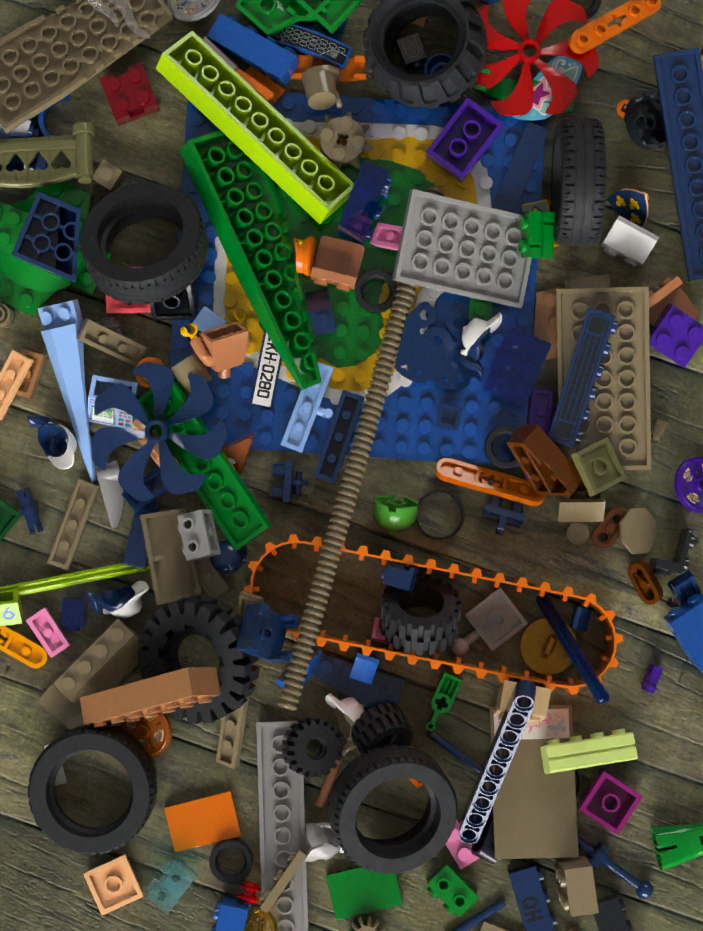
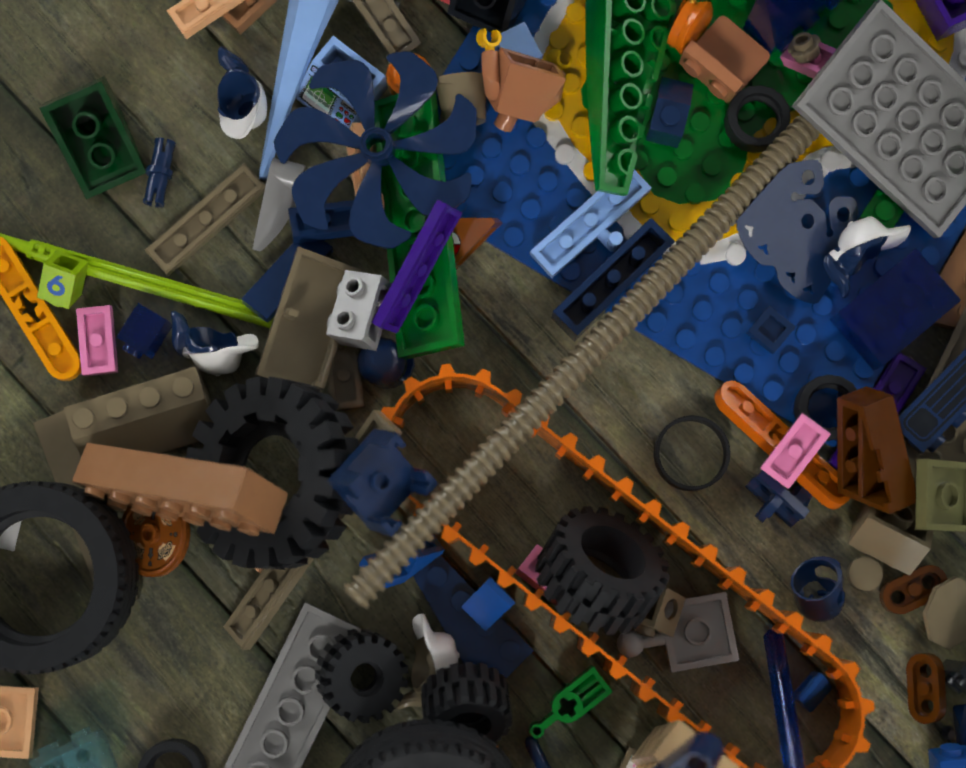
camera: 25 degrees right, 5 degrees down
orange tile [164,790,242,852] -> none
tile [250,330,282,409] -> none
dark blue hips [271,461,308,503] -> none
nougat piece [315,757,343,808] -> none
bright green cylinder [373,495,418,534] -> none
dark blue brick [381,563,419,593] -> none
pearl gold shield [520,618,577,675] -> none
none -> dark purple tile [371,199,462,333]
none -> dark tan bracket [634,588,686,638]
none -> bright pink plate [760,412,831,489]
none -> dark tan plate [788,32,821,64]
none -> dark blue helmet [790,556,845,622]

